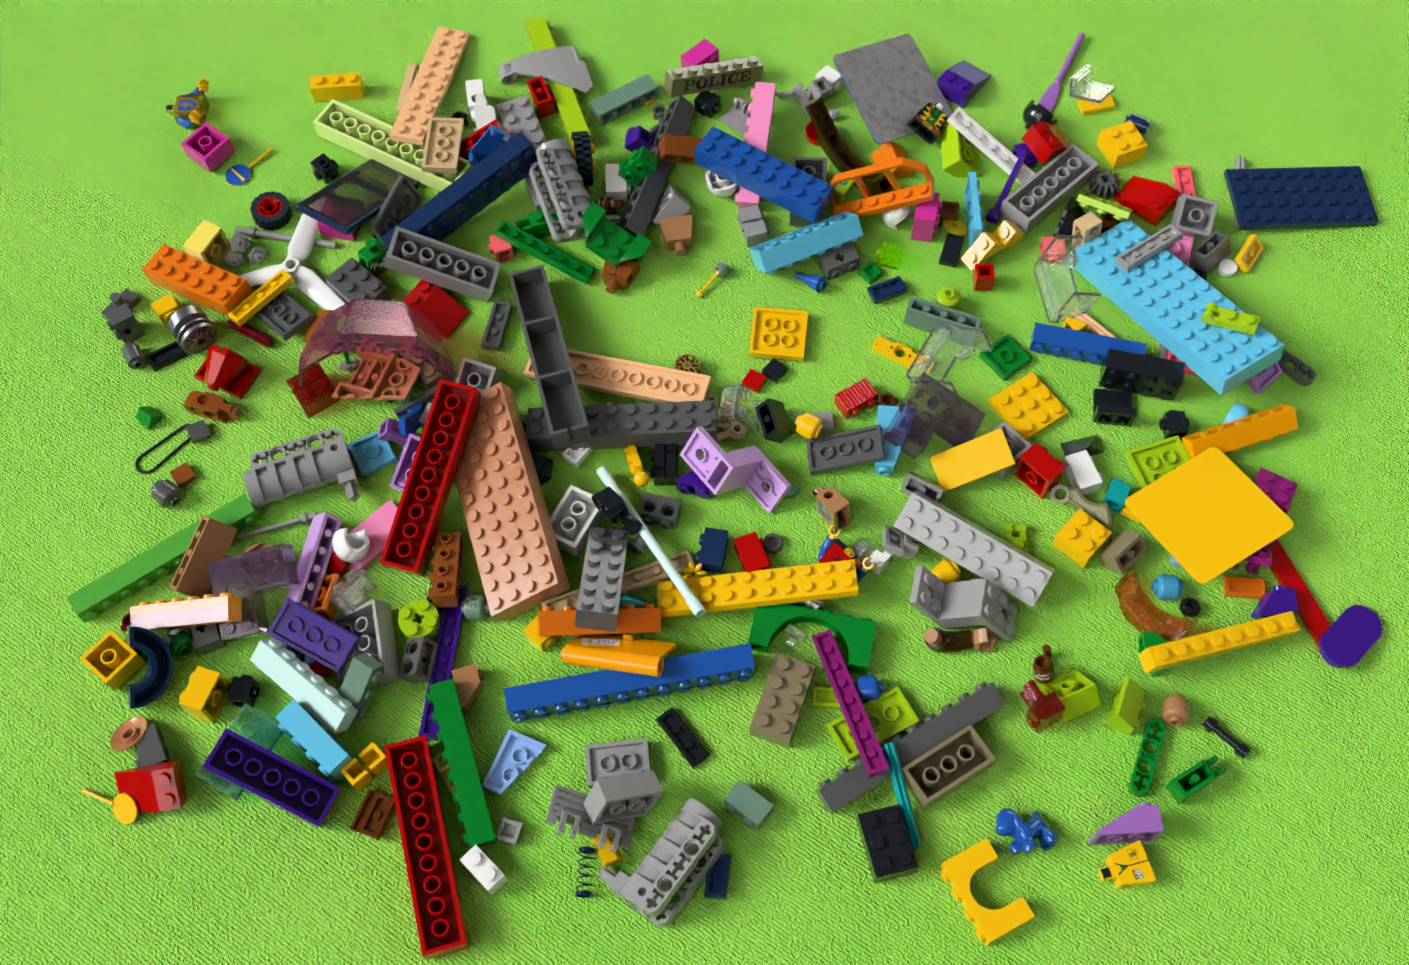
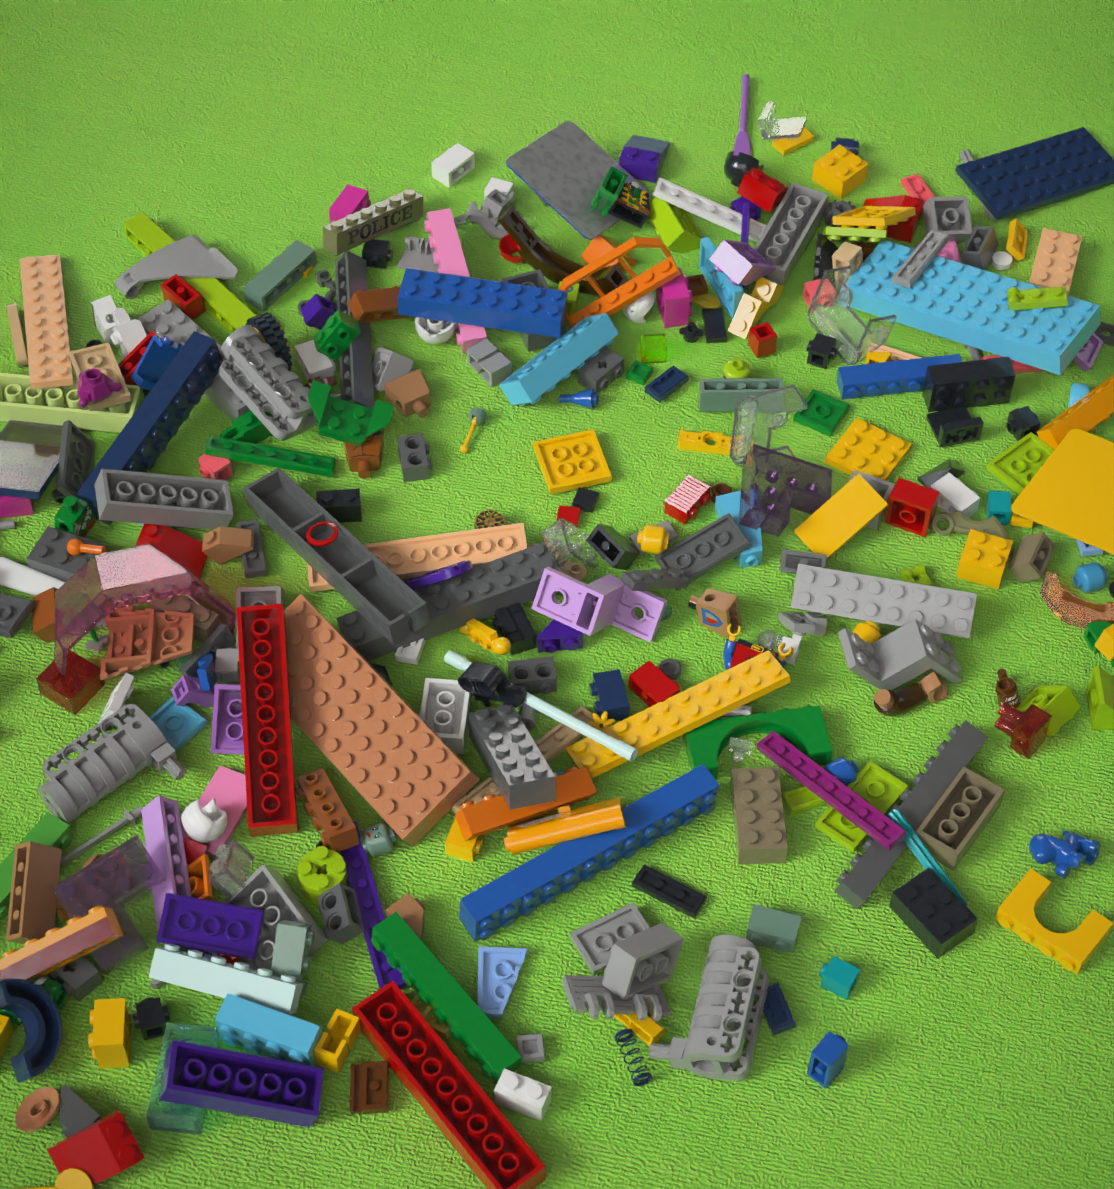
camera: 25 degrees left, 10 degrees down
none -> orange bar [67,538,106,556]
none -> magenta rock [77,368,122,407]
none -> white plate [98,673,134,726]
none -> medium nougat slope [202,526,254,565]
none -> red piece [306,522,339,546]
none -> black brick [316,488,362,523]
none -> dark grey brick [397,433,432,482]
none -> dark purple tile [404,560,473,590]
none -> white brick [431,143,475,187]
none -> green hinge [590,166,628,217]
none -> dark grey plate [621,567,689,591]
none -> black plate [679,322,704,343]
none -> slope [710,240,776,286]
none -> black brick [807,333,838,369]
none -> blue brick [807,1032,848,1088]
none -> teal brick [819,956,860,1000]
none -> yellow plate [833,206,916,229]
none -> light nougat brick [1029,228,1082,295]

